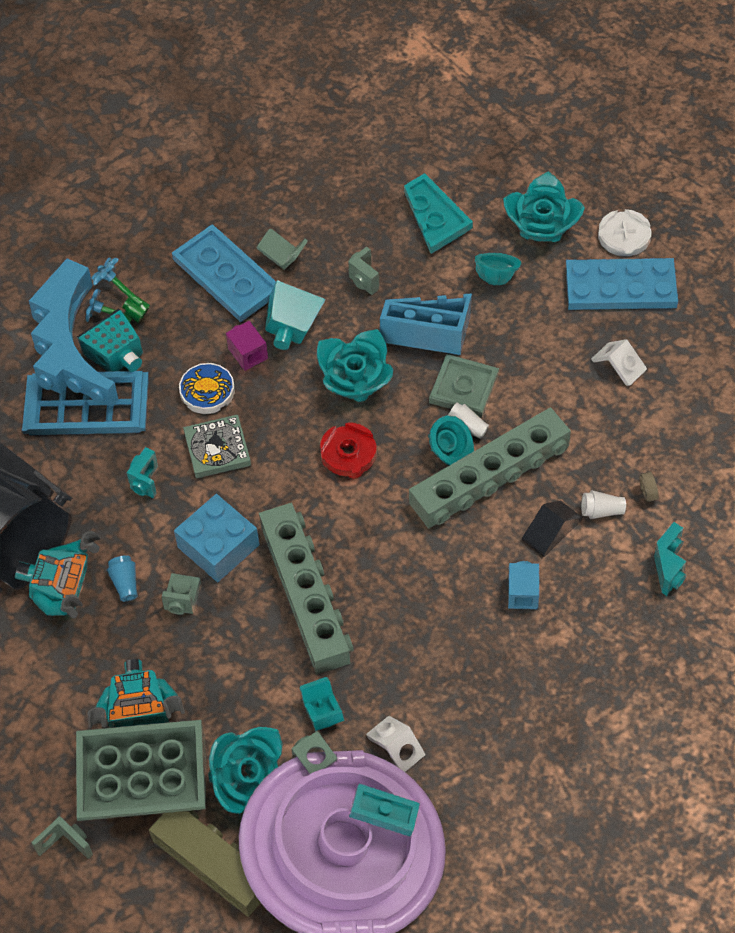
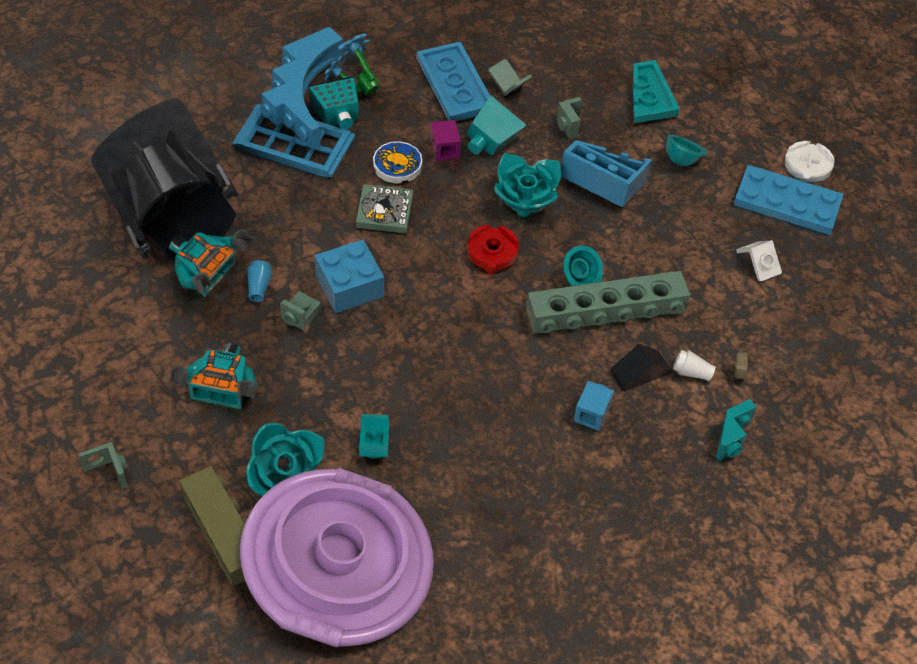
camera: 15 degrees right, 5 degrees down
sand green slope [76,720,206,821] -> none
teal bracket [127,447,158,498] -> none
sand green brick [259,503,354,675] -> none
sand green bracket [291,731,337,774] -> none
teal plate [349,784,420,837] -> none
white bracket [366,716,425,772] -> none
sand green tile [429,354,499,418] -> none
white cone [448,403,489,439] -> none
teal brick [503,171,585,242] -> none

